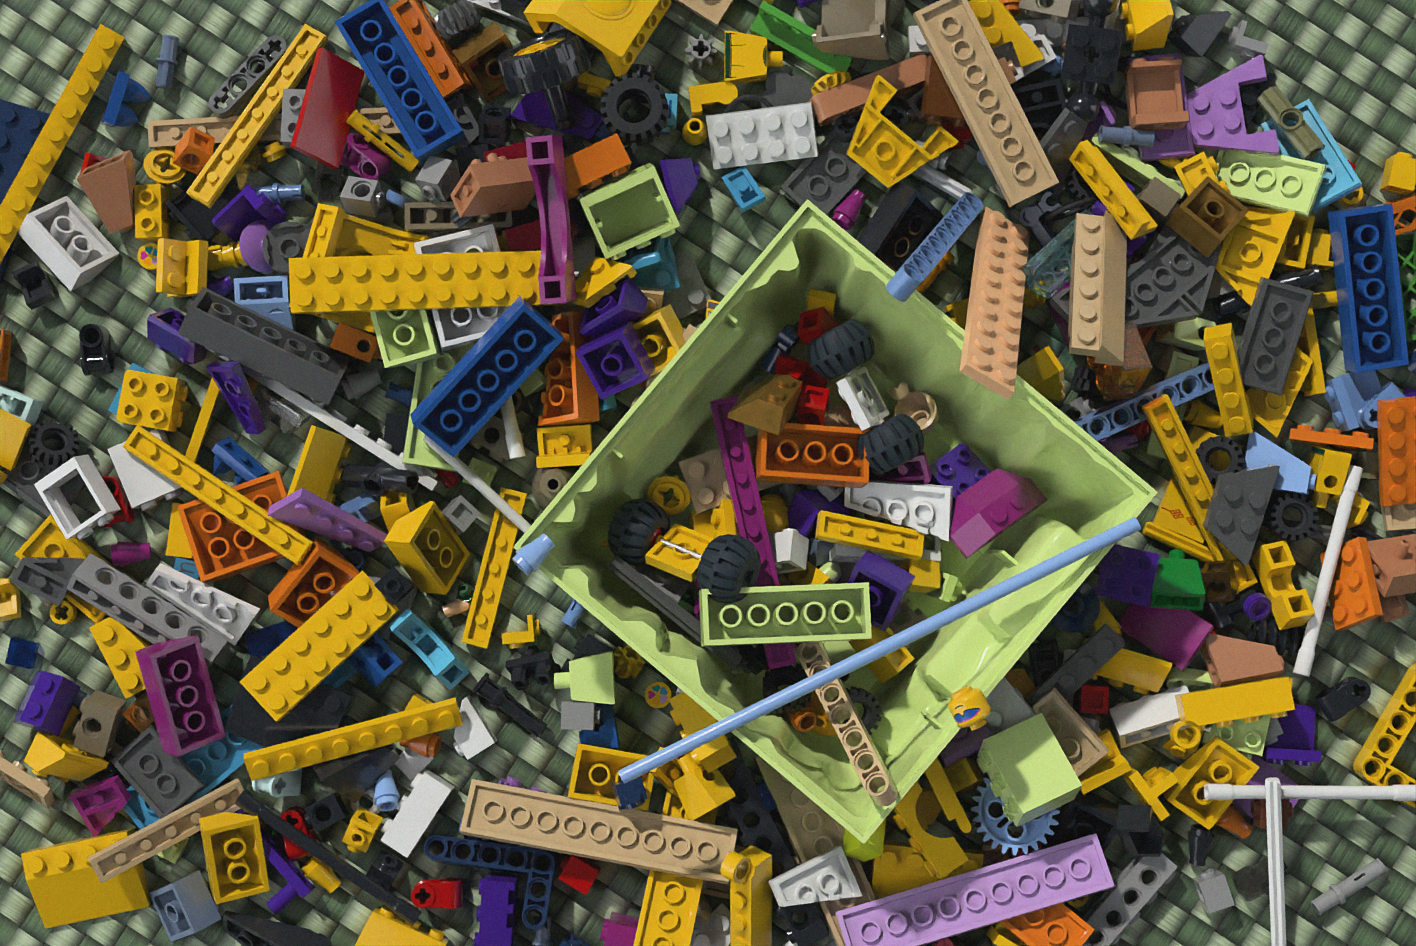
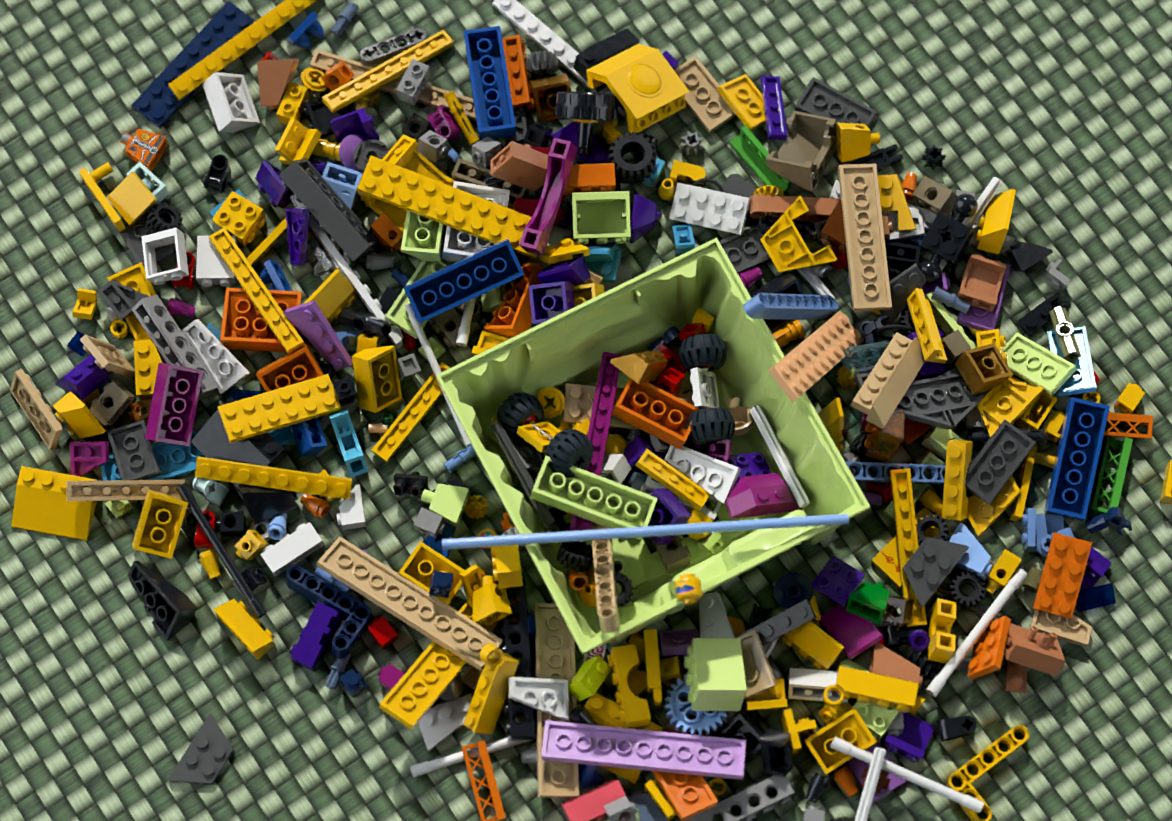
camera: 20 degrees right, 15 degrees down
black bracket [12,262,55,310] -> none
tile [137,243,158,271] -> none
sand blue slope [148,870,222,942] -> none
yellow tile [166,503,194,559] -> none
dark purple piece [238,809,315,914] -> none
medium blue pin [251,183,305,204] -> none
yellow plate [261,141,287,163] -> none
red tile [290,48,365,169] -> none
white sticker [394,748,434,780] -> none
red piece [411,878,463,909] -> none
black pin [472,672,547,738] -> none
yellow bracket [502,614,541,649] -> none
light blue cone [512,533,555,575] -> none
yellow torso [724,31,783,85] -> none
yellow panel [848,625,915,684] -> none
red brick [1075,684,1109,714] -> none
yellow axle [1142,522,1216,562] -> none
medium lavender wing [1186,55,1280,156] -> none
orange wing [1289,425,1374,452] -> none
yellow bracket [1329,491,1370,528] -> none
none -> tan plate [80,334,135,378]
none -> black cone [569,704,598,725]
none -> white axle [750,405,810,508]

